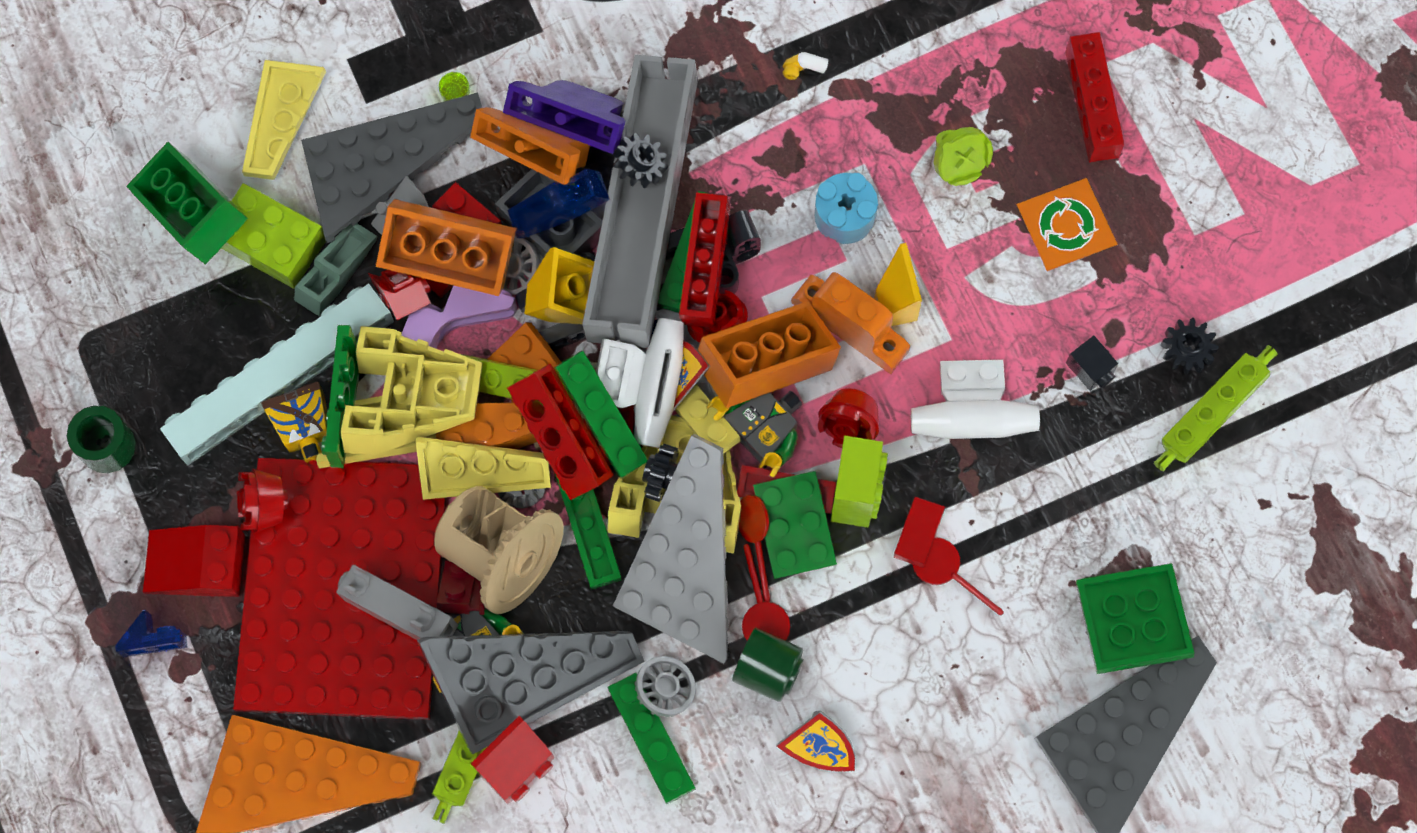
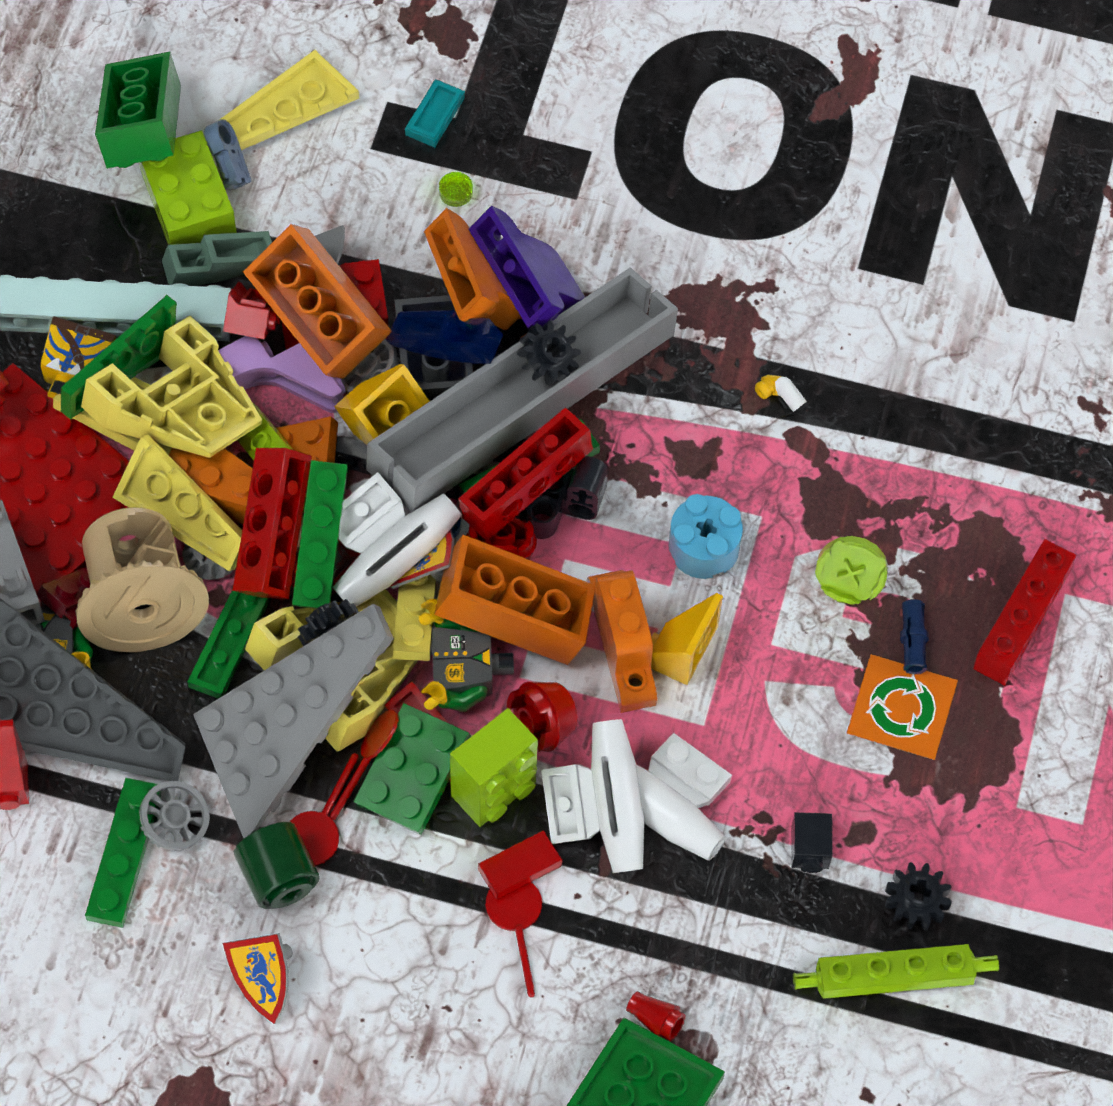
camera: 35 degrees right, 10 degrees down
dark grey wing [301,92,482,243] -> none
none -> sand blue piece [204,119,251,189]
none -> teal tile [405,79,465,148]
none -> white plate [541,719,644,873]
none -> red cone [626,991,686,1041]
none -> dark blue pin [900,599,929,674]

